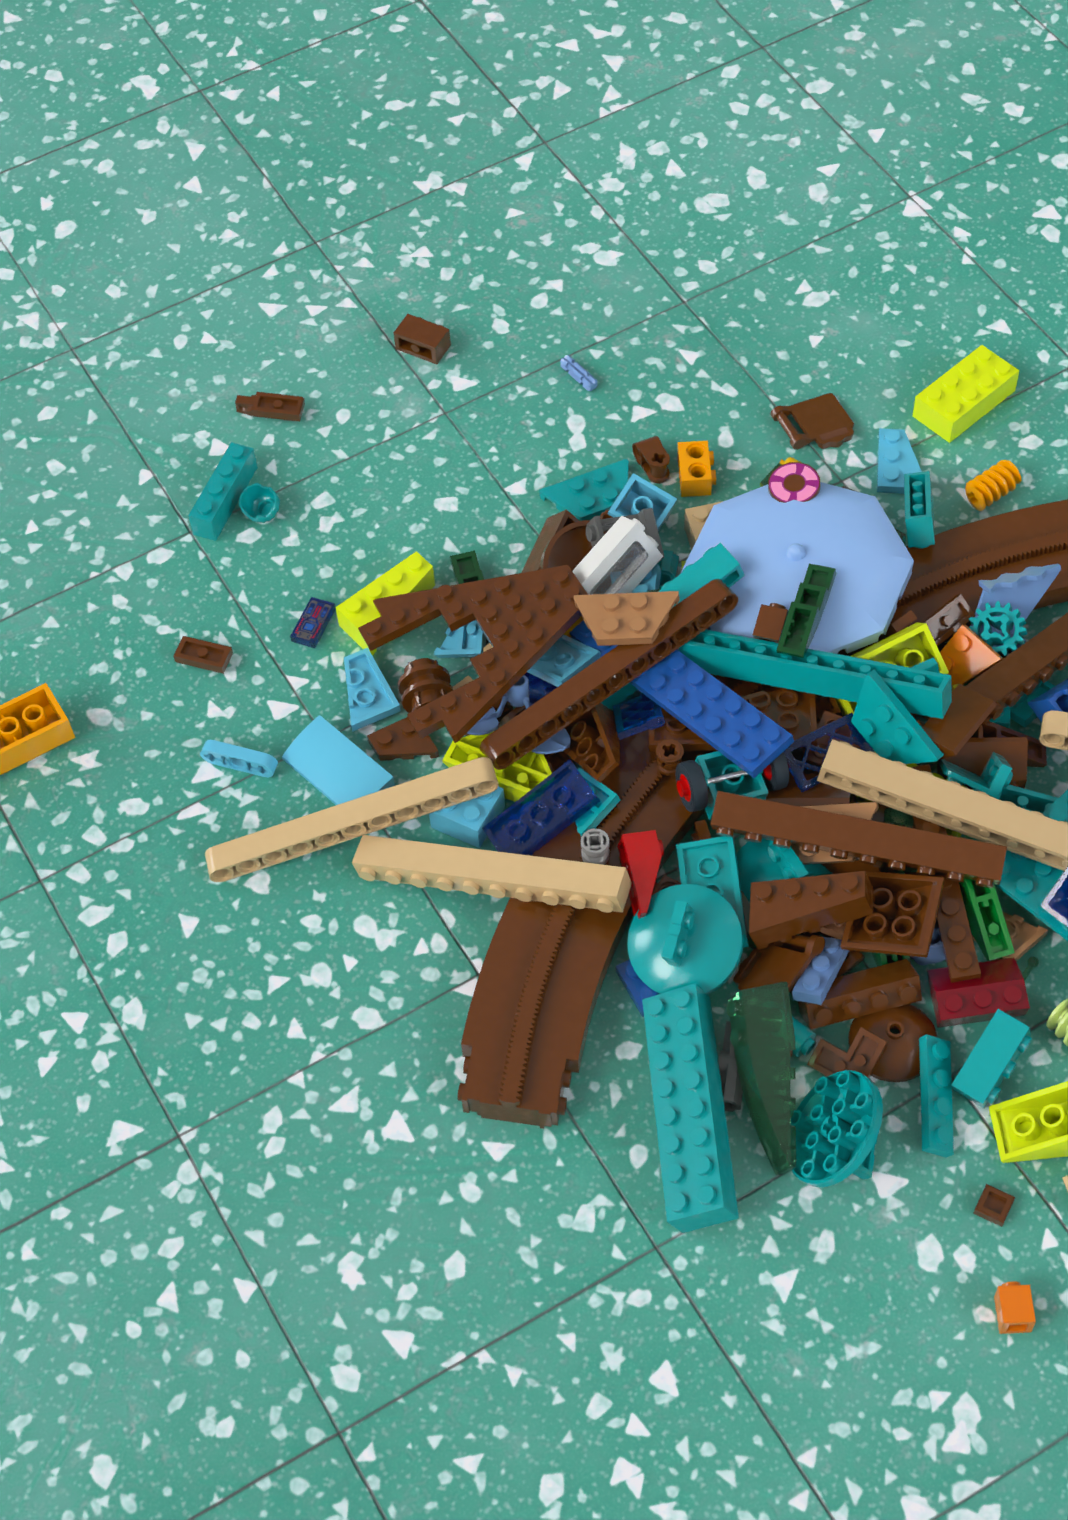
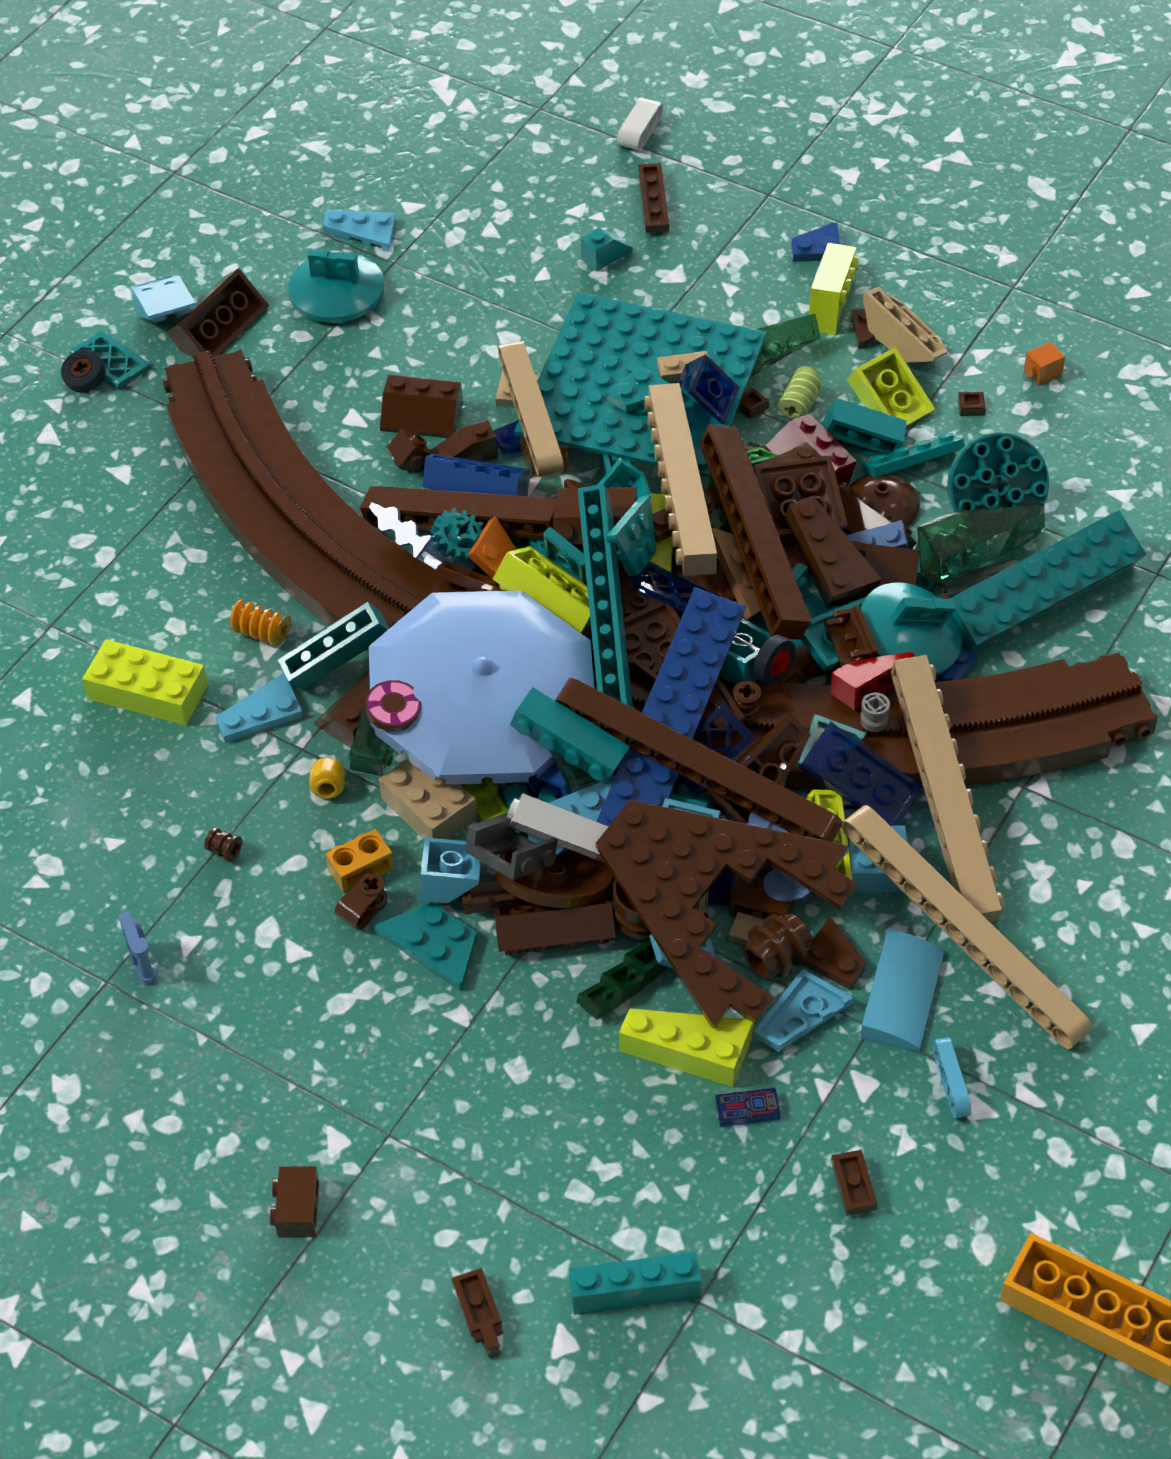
camera: 120 degrees left, 5 degrees down
teal hair [239,483,280,523] -> none
medium blue axle [560,355,598,391] -> none
medium nougat wing [574,591,680,646] -> none
reddish brown brick [753,603,788,643] -> none
reddish brown piece [770,393,854,450] -> none
dark green slope [776,563,836,658] -> none
reddish brown plate [807,1027,889,1078] -> none
none -> medium blue plate [118,911,157,985]
none -> reddish brown bush [204,827,242,862]
none -> reddish brown hinge [824,606,878,667]

